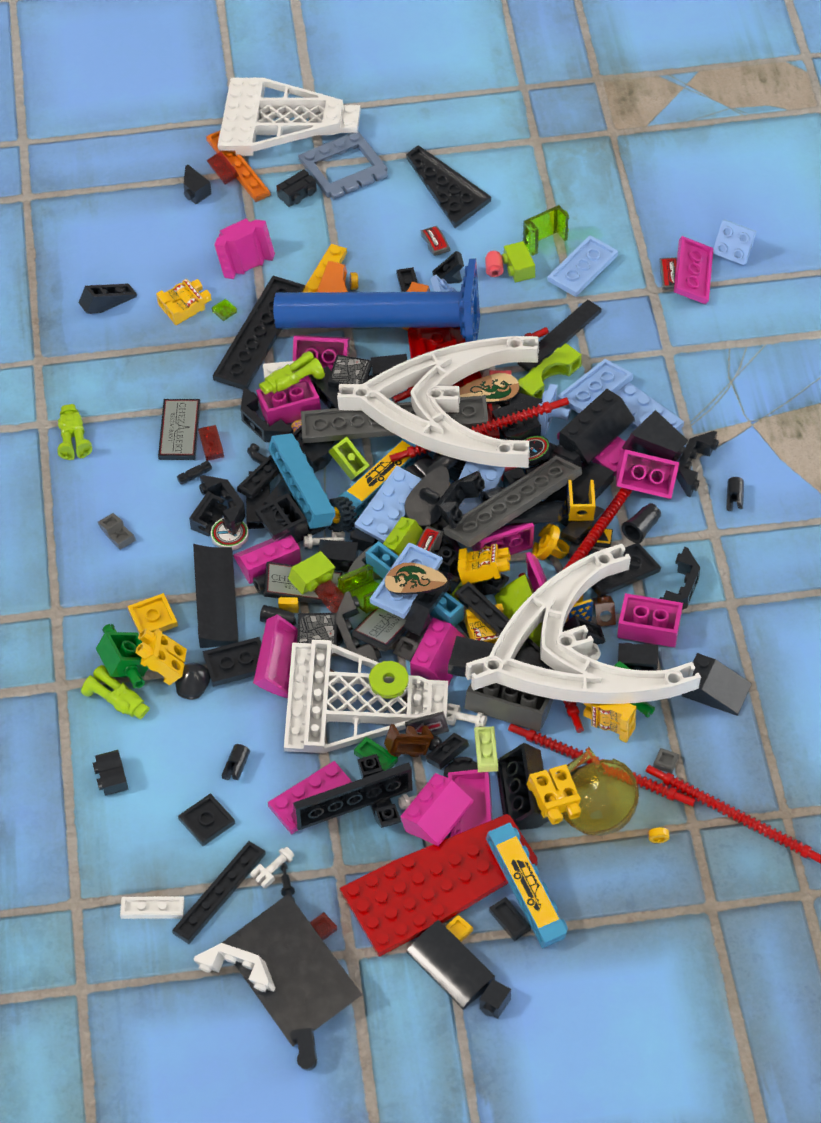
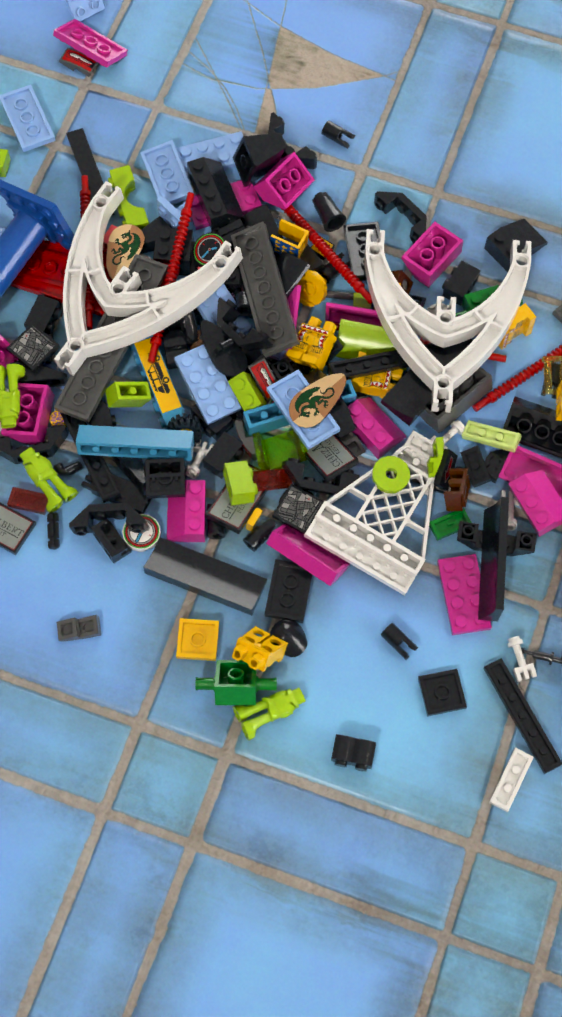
camera: 65 degrees left, 15 degrees up
none -> lime piece [19,447,79,513]
none -> lime slope [427,437,444,478]

